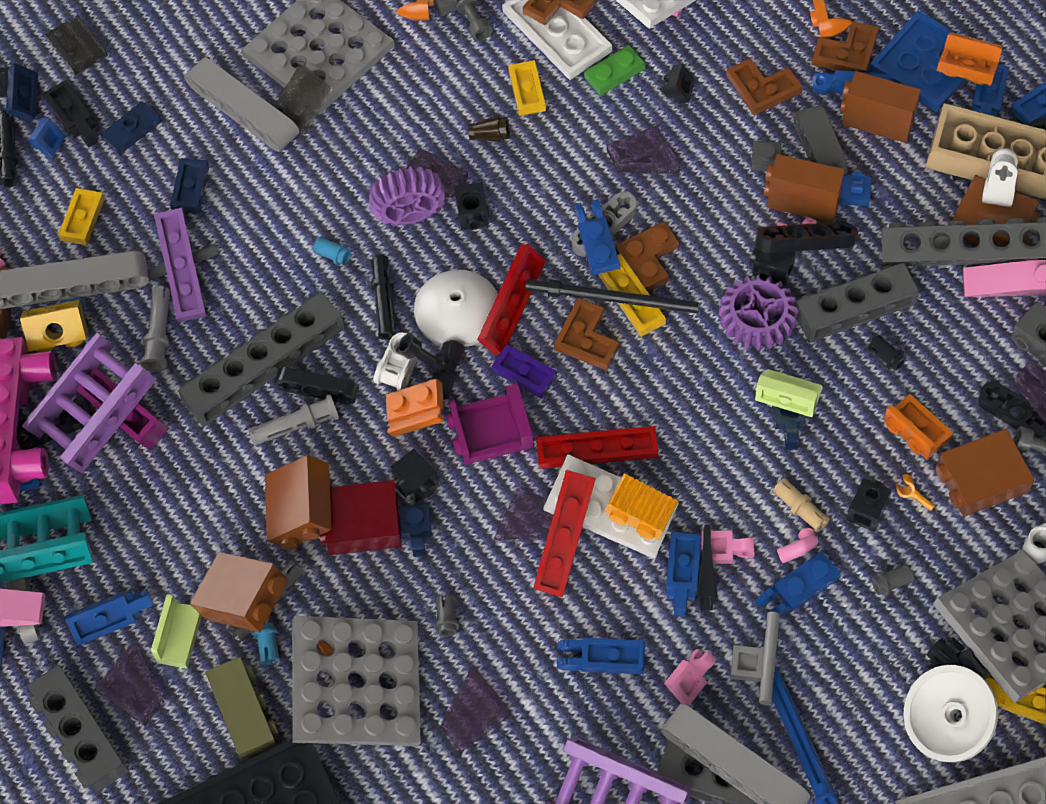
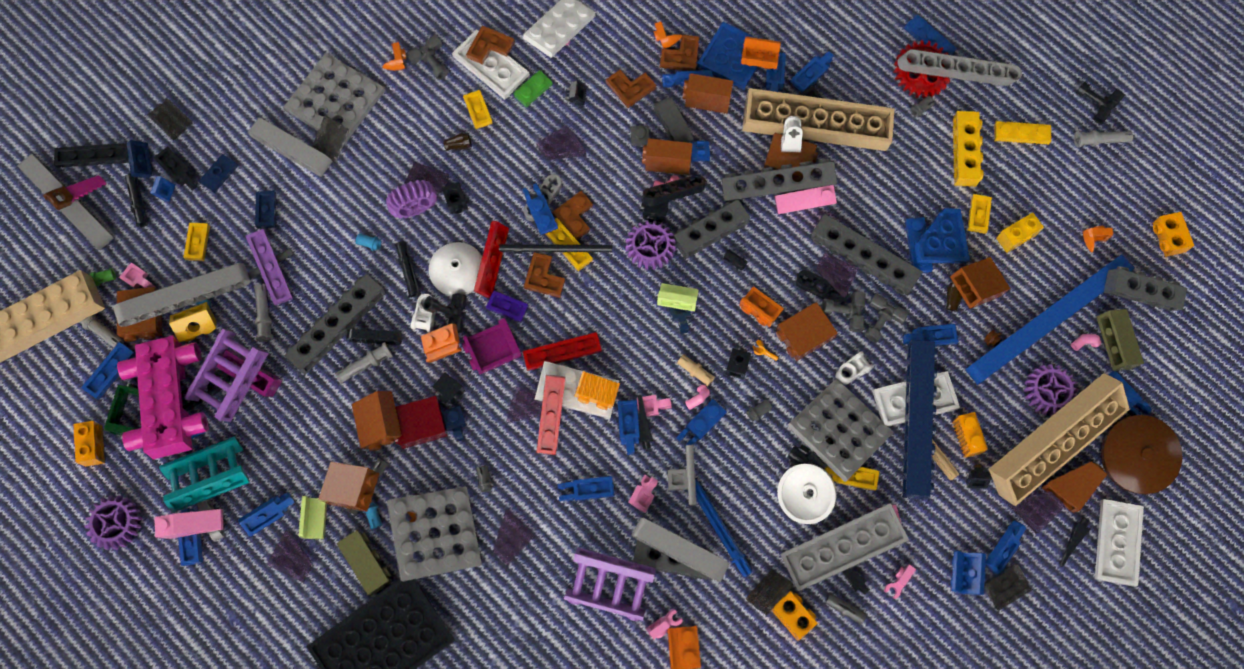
camera: 15 degrees left, 10 degrees up
dark grey brick [26,665,129,794] -> none

